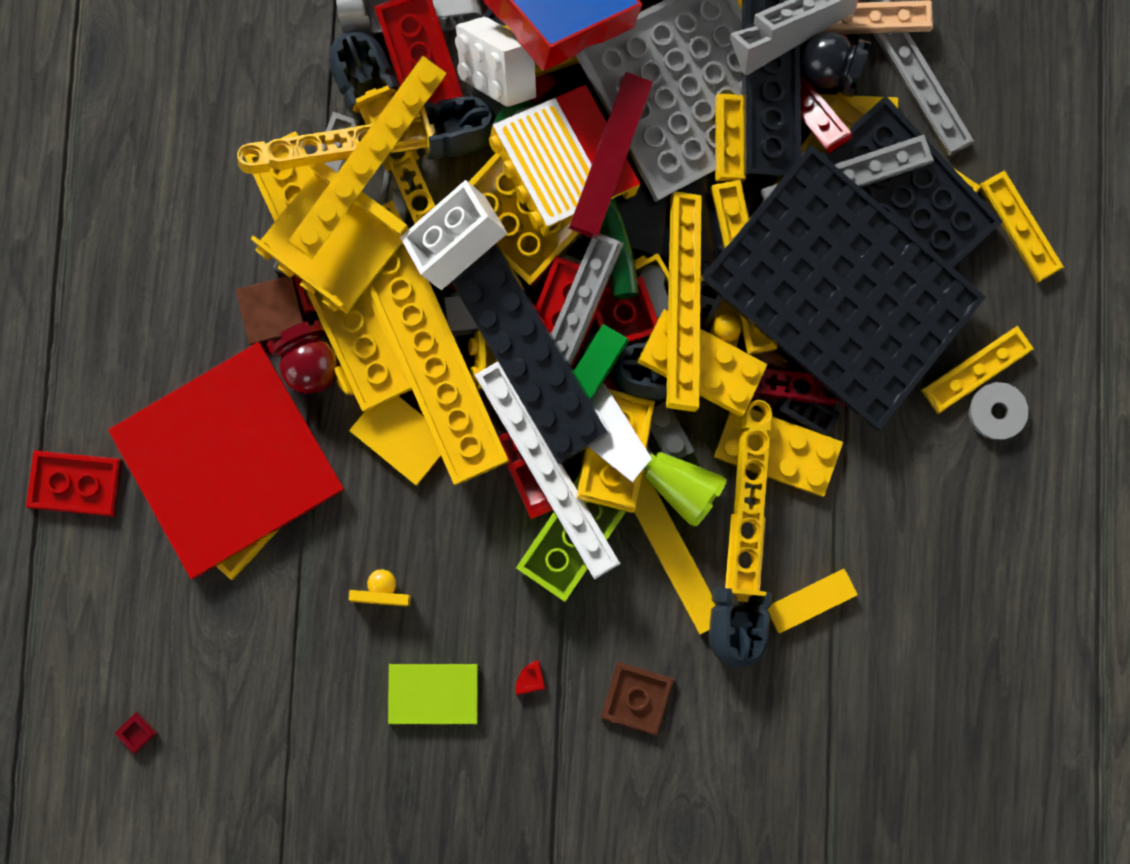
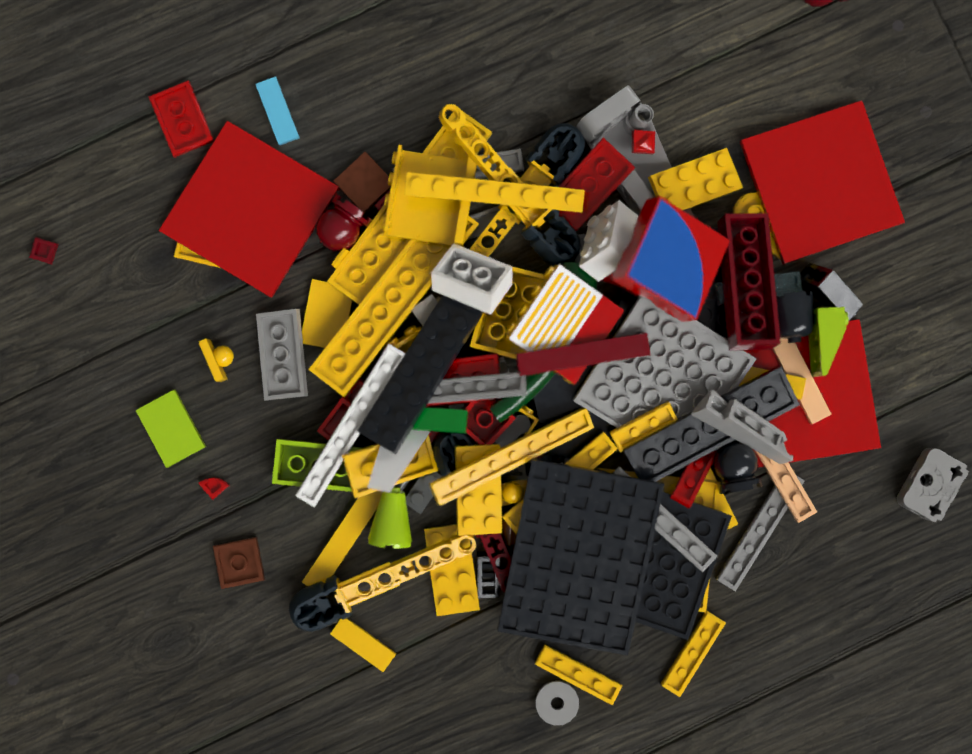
camera: 60 degrees right, 5 degrees up
none -> medium azure tile [256,76,300,146]
none -> light grey plate [256,309,308,401]

